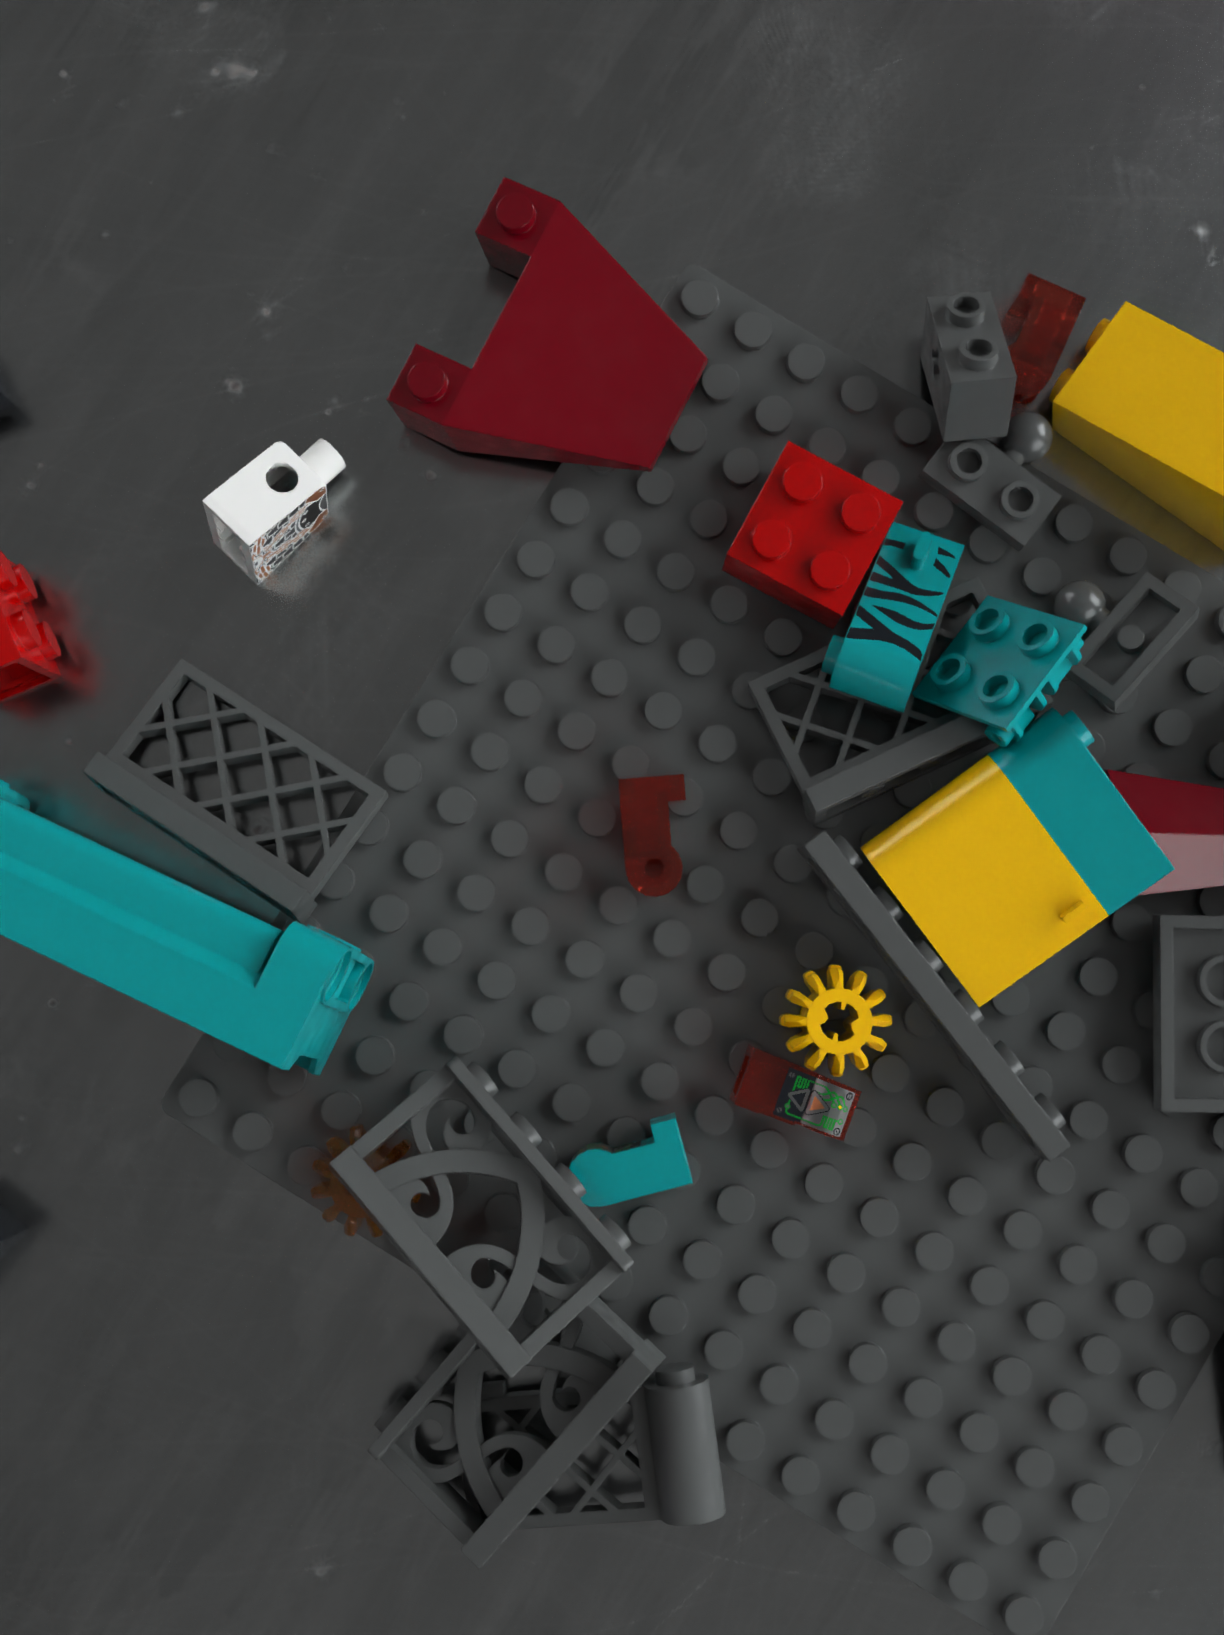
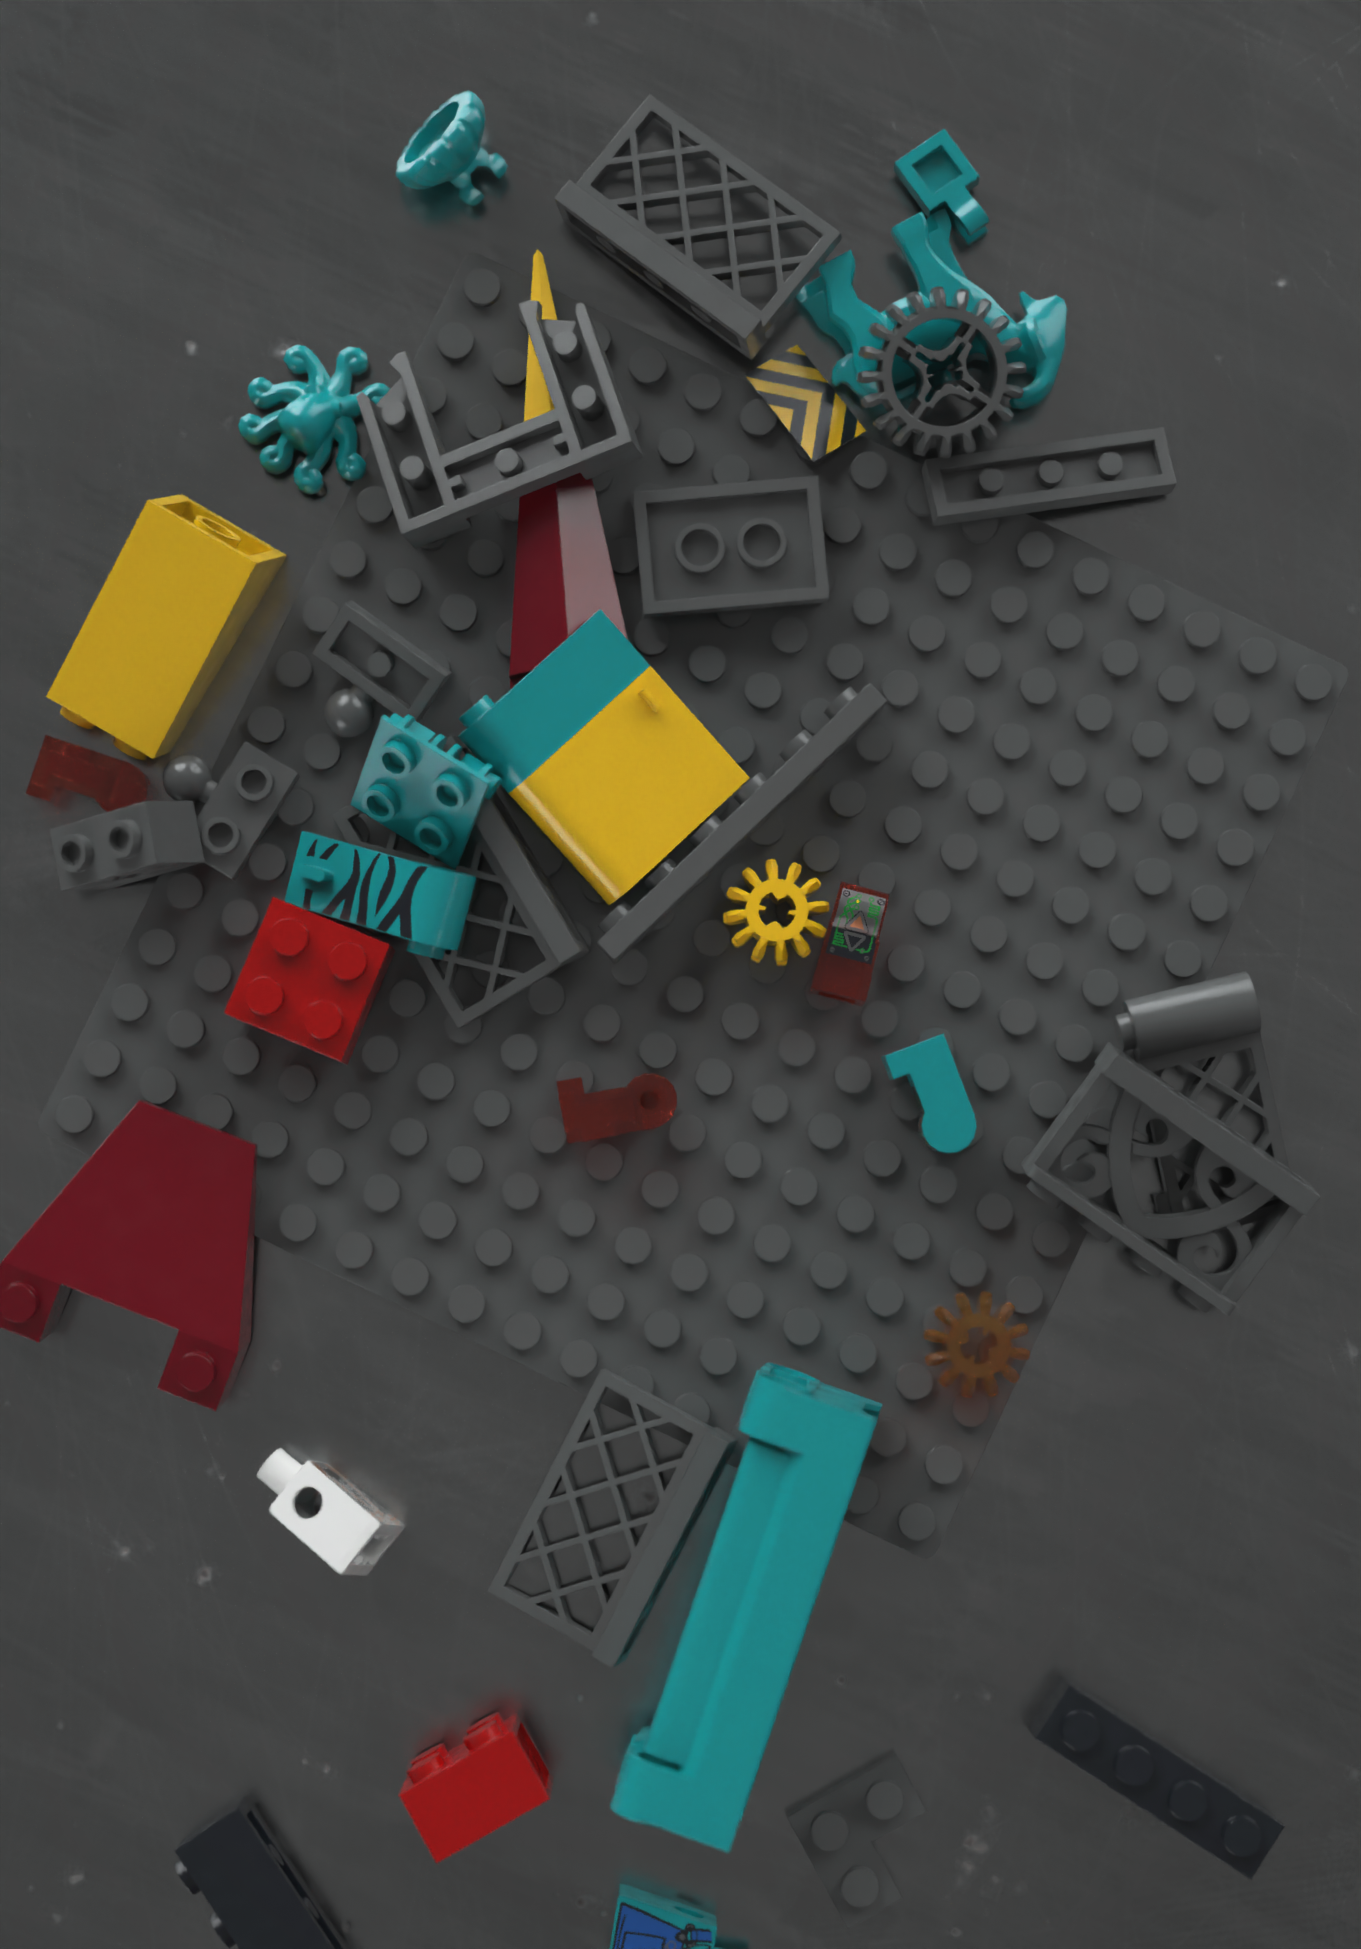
camera: 100 degrees left, 0 degrees up
dark grey fence [329,1056,634,1379] -> none

